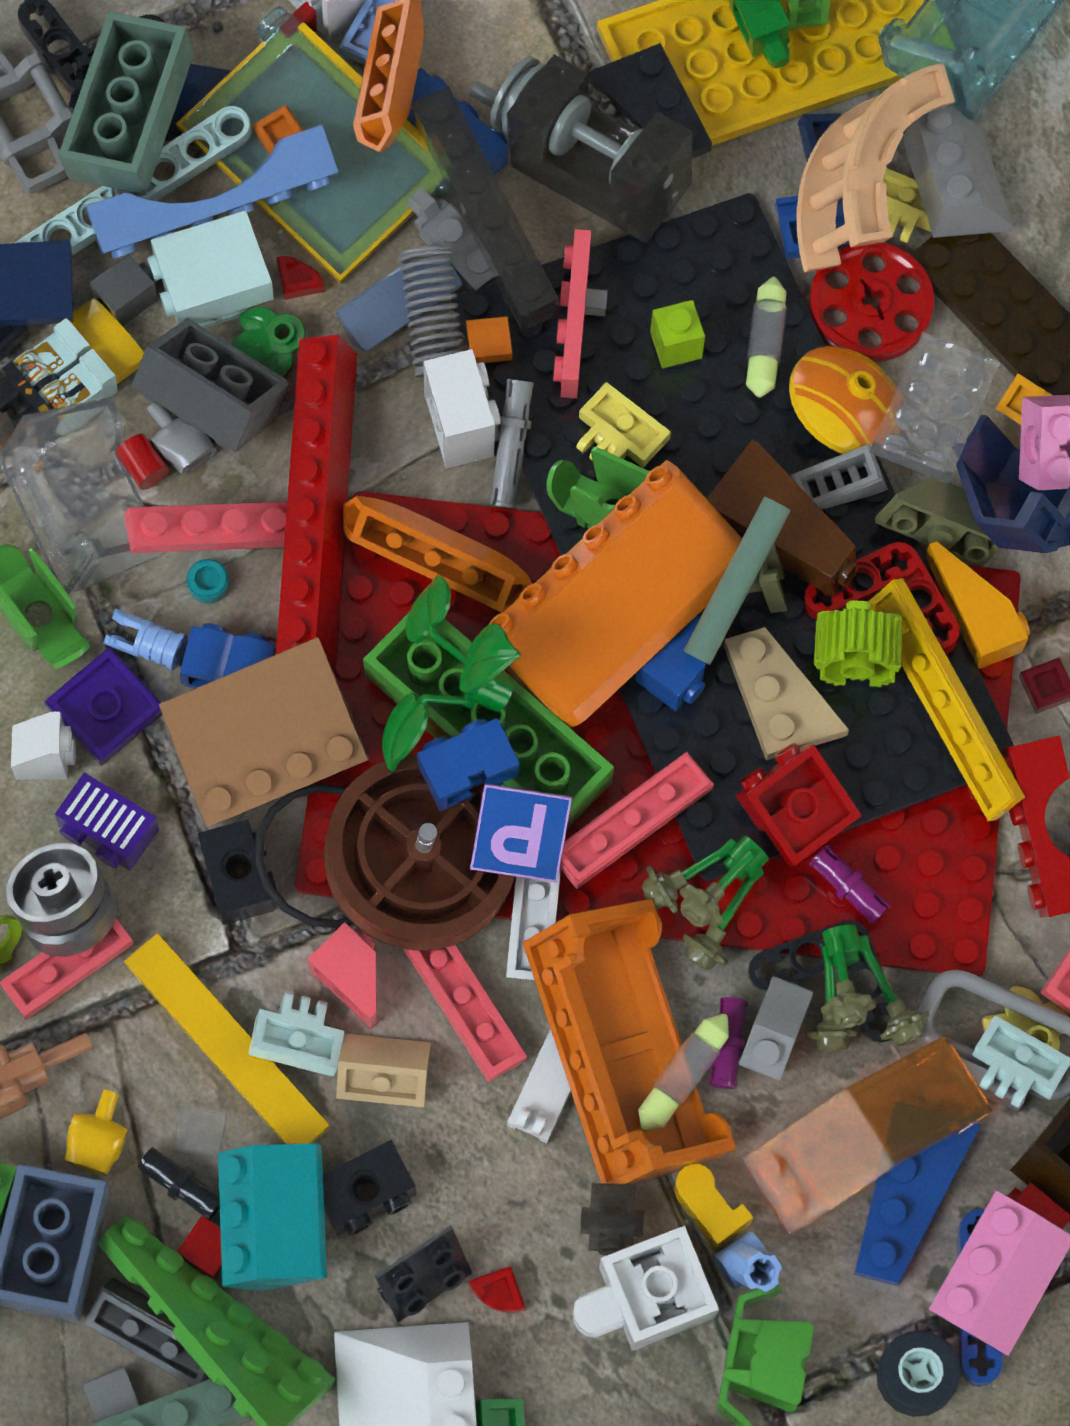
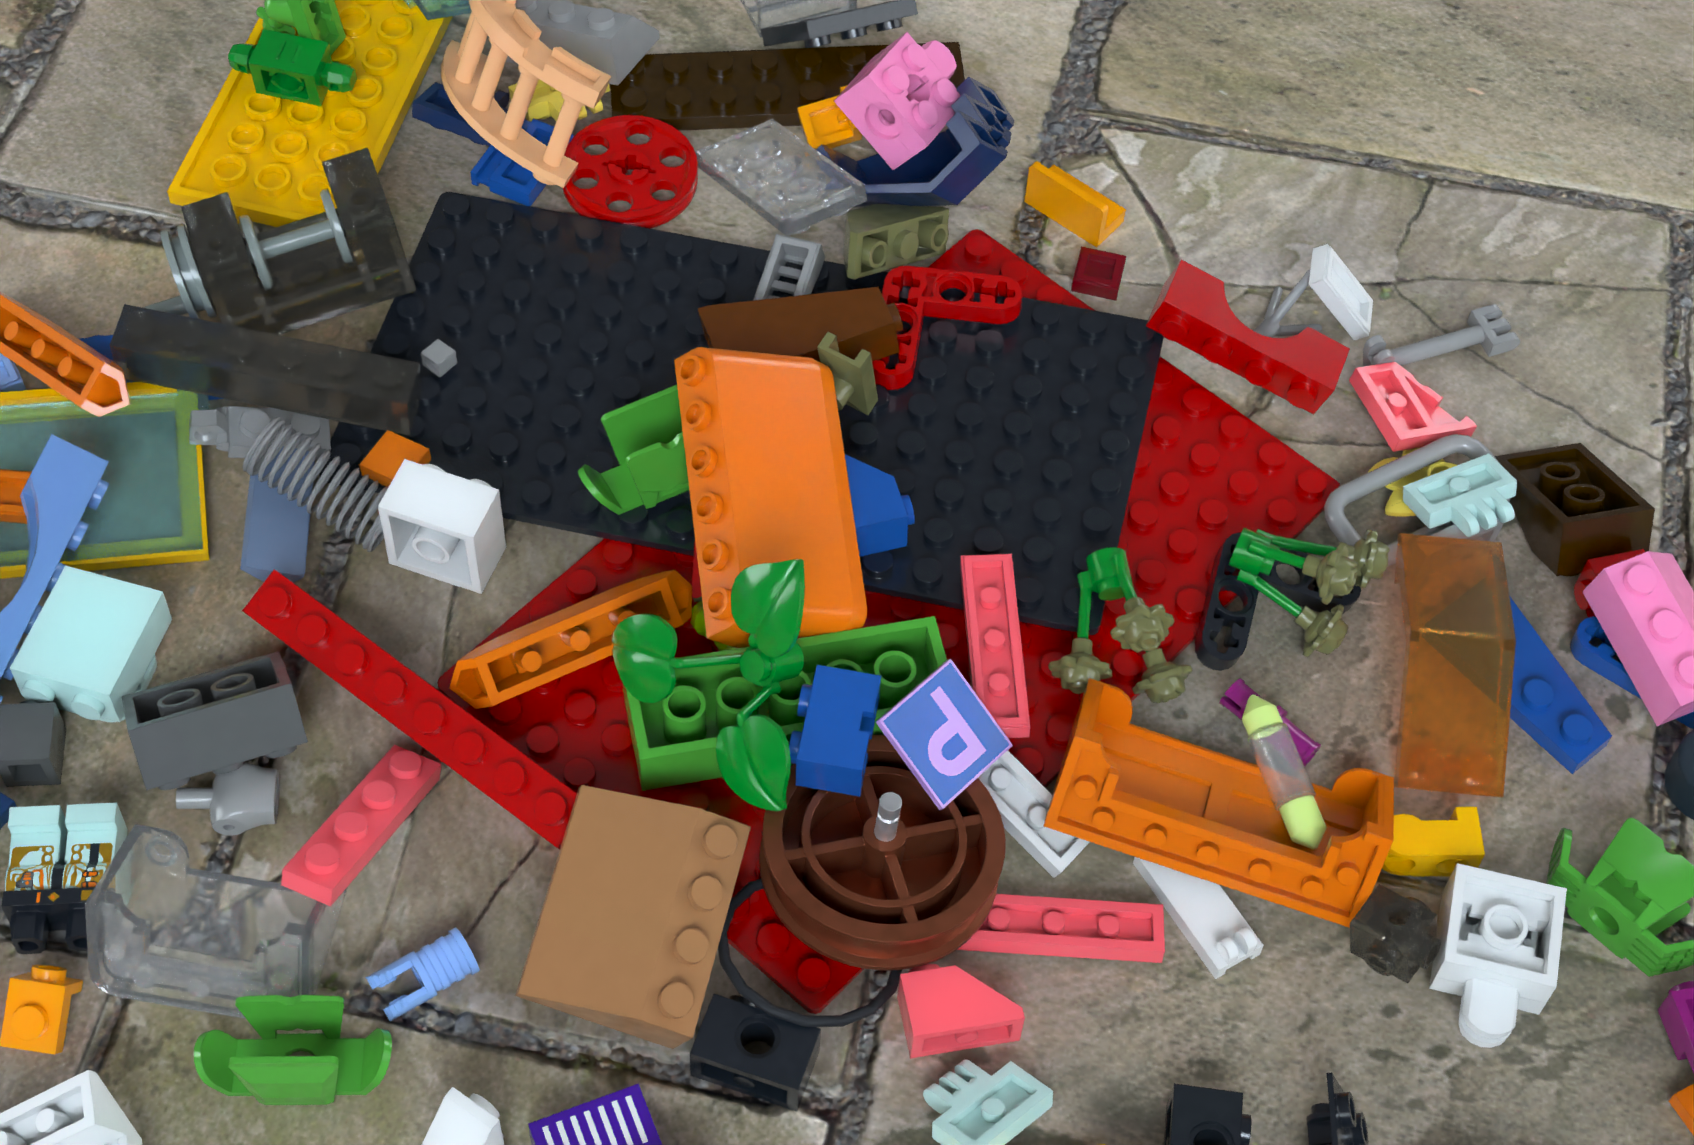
camera: 55 degrees left, 15 degrees down
dark purple tile [44,647,163,766] -> none
yellow slope [71,297,144,384] -> none
red piece [116,433,170,490] -> none
blue brick [180,623,276,689] -> none
teal tile [186,559,229,604] -> none
green plate [231,307,306,378] -> none
red tile [276,256,325,300] -> none
tan panel [336,1034,431,1108] -> none
red tile [468,1266,526,1313] -> none
light grey pin [490,379,534,508] -> none
coral plate [553,229,591,399] -> none
light yellow hinge [576,382,671,468] -> none
black wing [586,43,712,166] -> none
lime brick [650,300,705,368] -> none
sand green piece [683,497,791,665] -> none
light blue piece [713,1231,782,1292] -> none
tan wing [723,627,849,760] -> none
red plate [735,743,862,866] -> none
light grey slope [739,976,814,1080] -> none
piece [746,277,787,398] -> none
dish [789,346,904,455] -> none
magenta pin [808,844,891,925] -> none
lime brick [814,600,902,687] -> none
yellow tile [868,578,1025,821] -> none
light orange slope [925,541,1030,669] -> none

